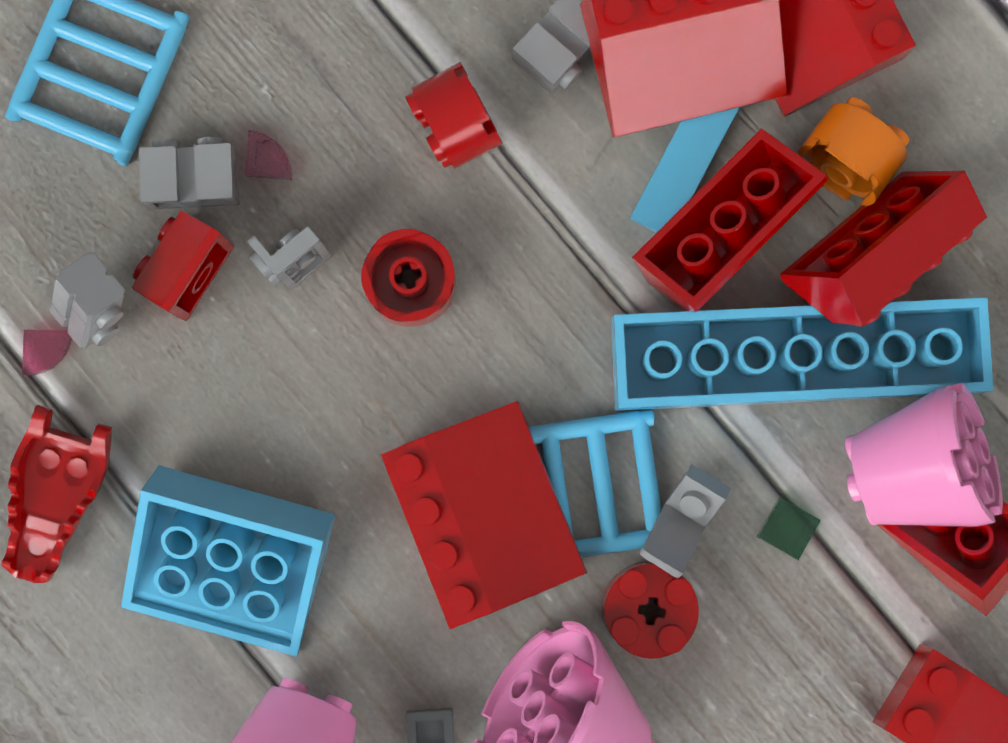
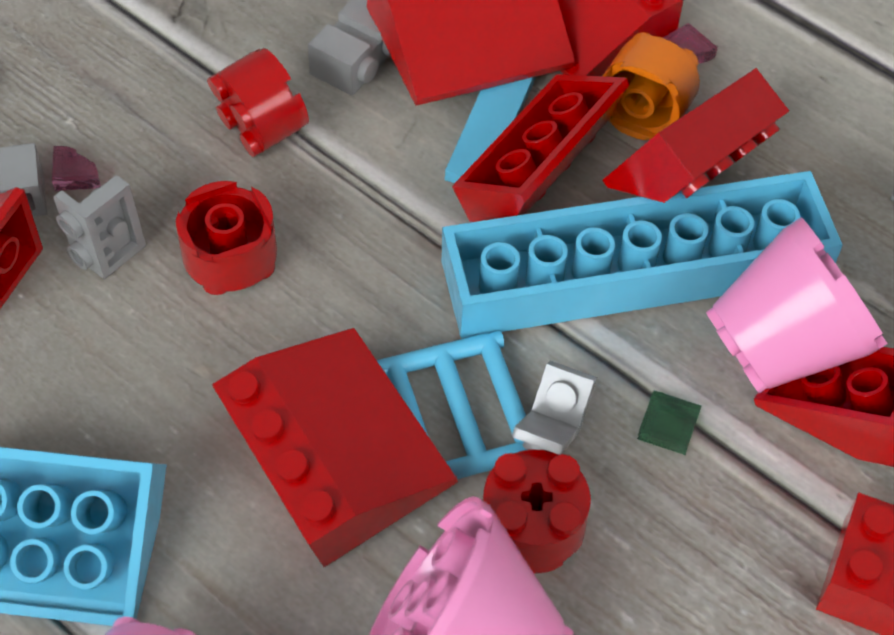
camera: 10 degrees left, 30 degrees down
none -> clear pink tile [664,23,718,63]

